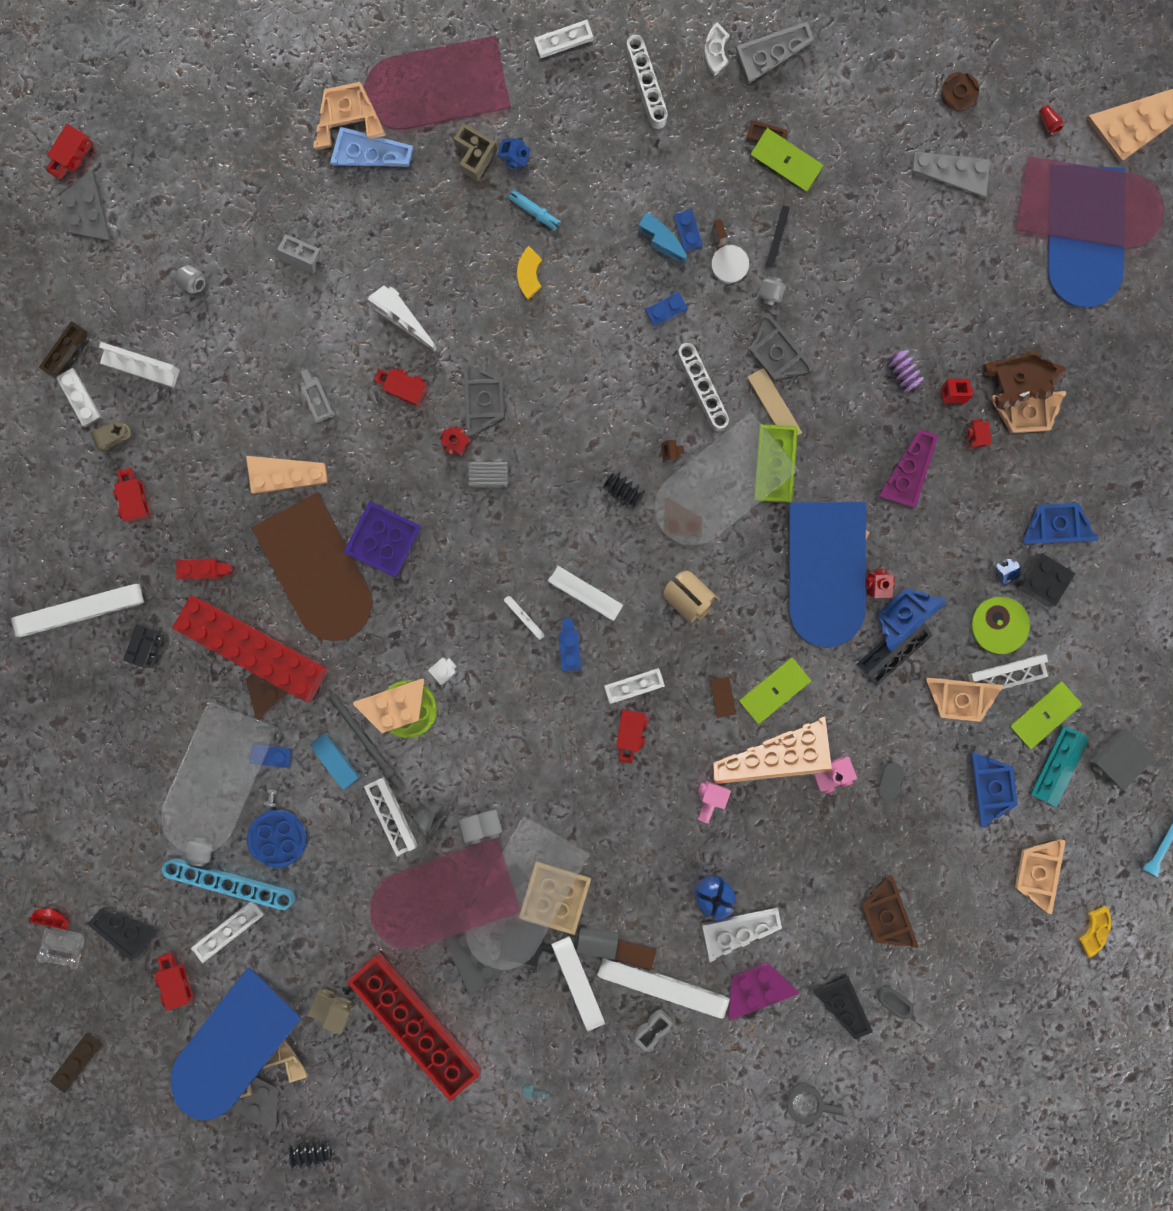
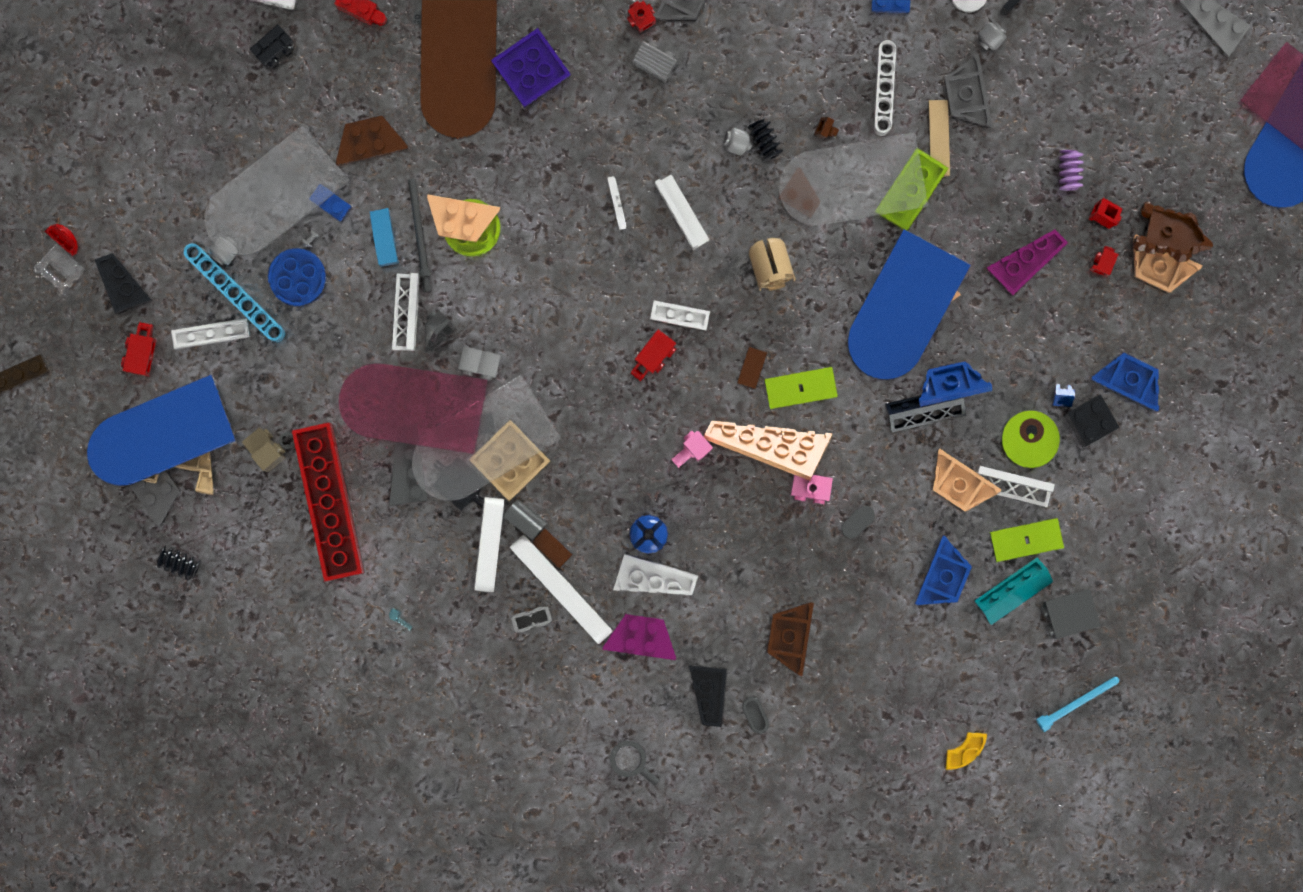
camera: 30 degrees right, 0 degrees up
red brick [172,595,329,703] -> none
white brick [428,658,457,685] -> none
blue brick [559,618,581,671] -> none
red brick [866,569,895,598] -> none
light nougat wing [1015,839,1065,914] -> none
none -> light grey head [723,128,752,155]

